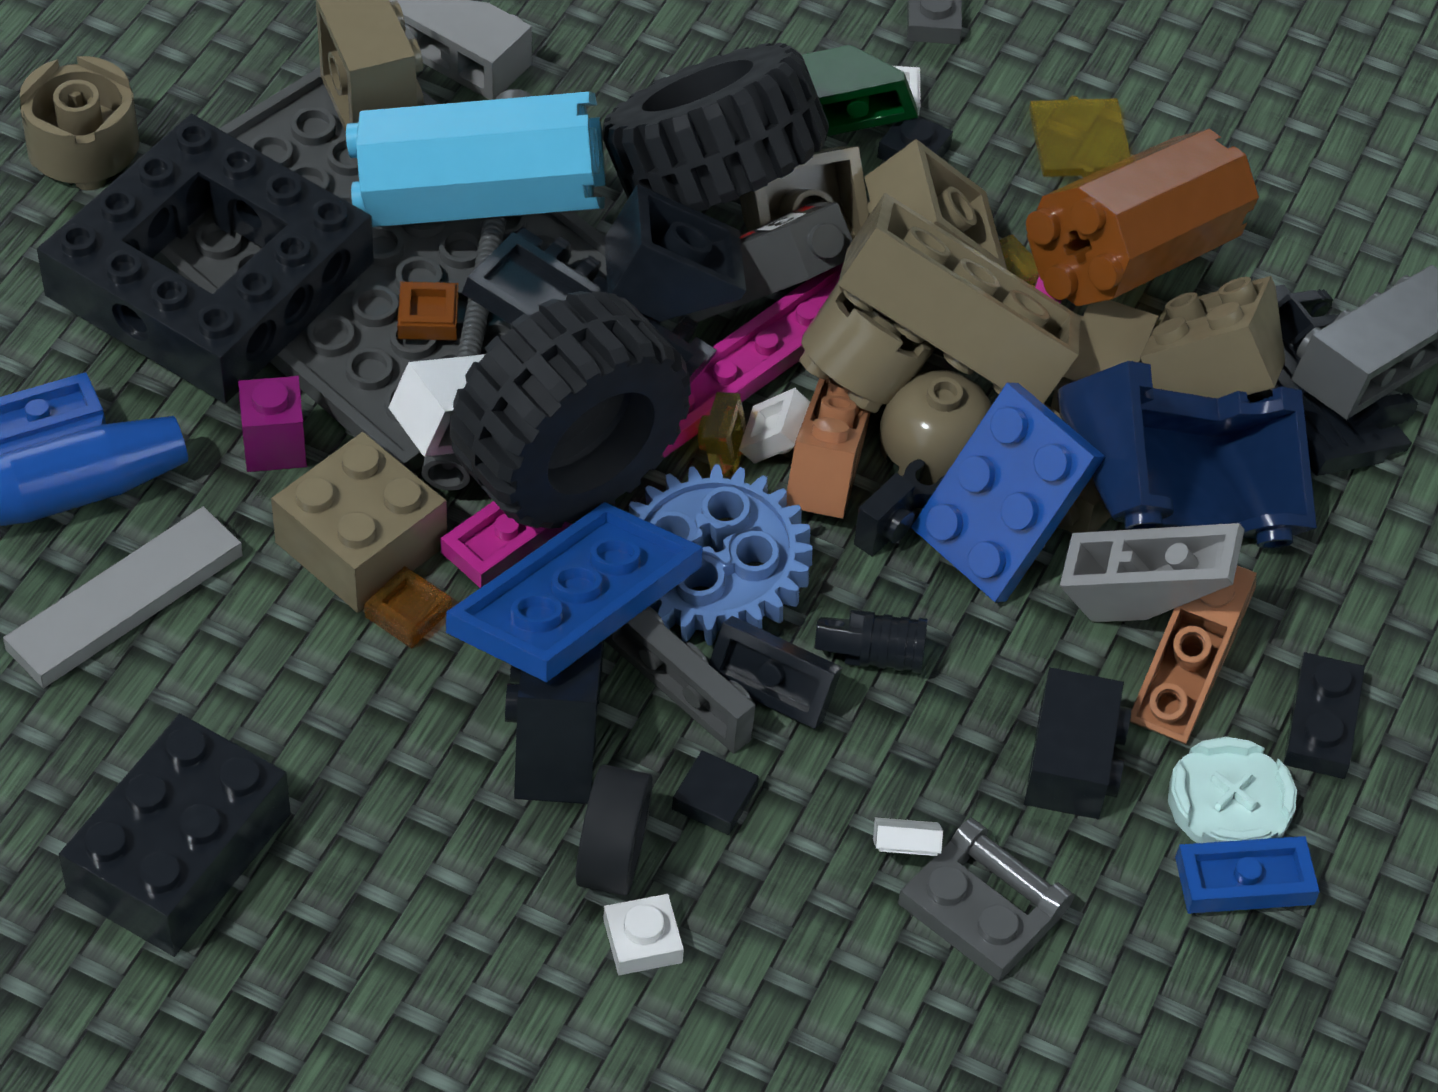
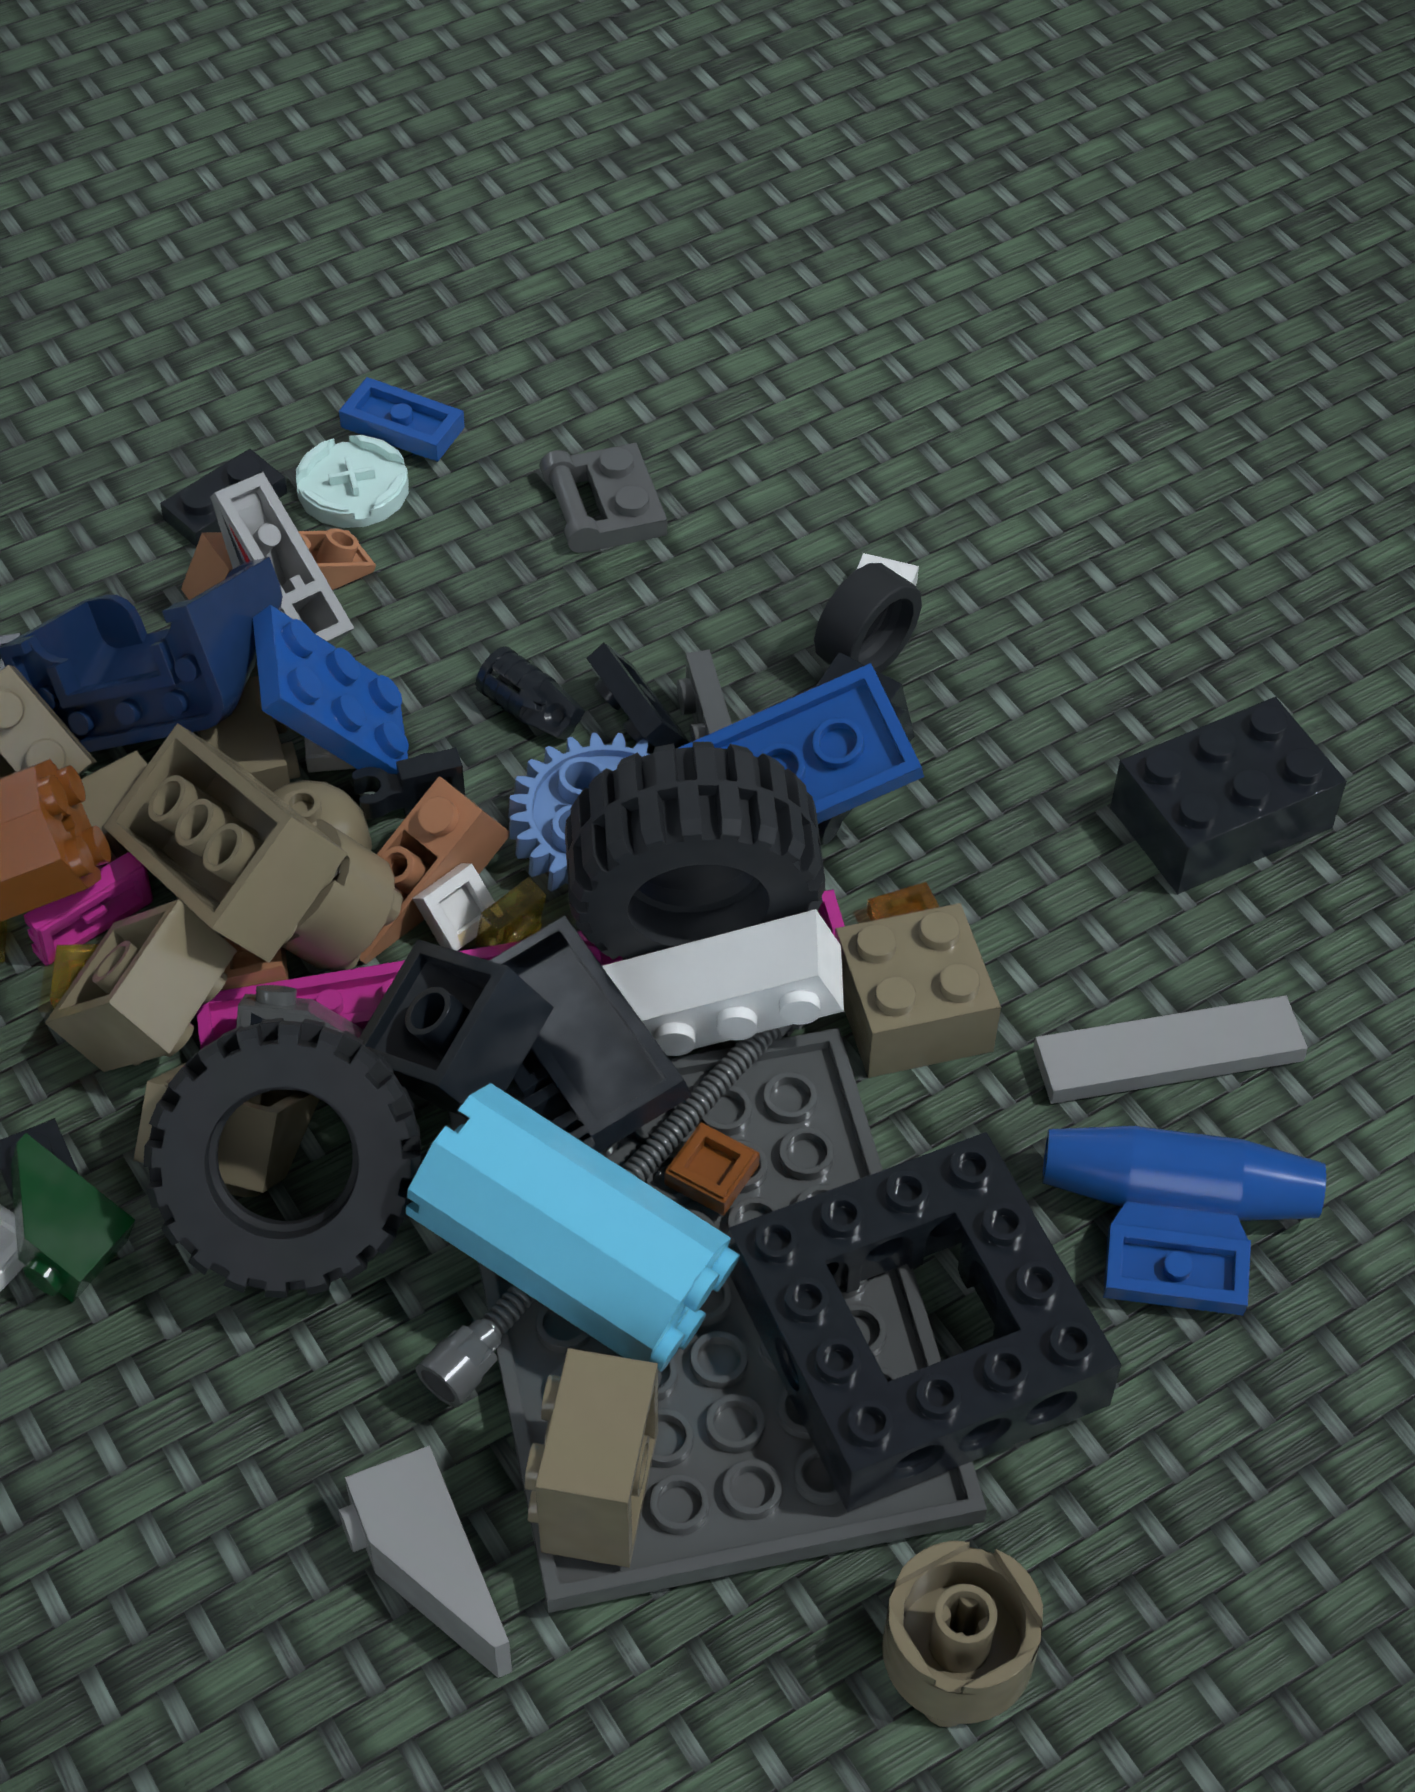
camera: 145 degrees left, 0 degrees up
magenta brick [238,376,307,472] -> none
black tile [672,750,759,835] -> none
white tile [873,817,943,856] -> none
black brick [1024,667,1132,820] -> none

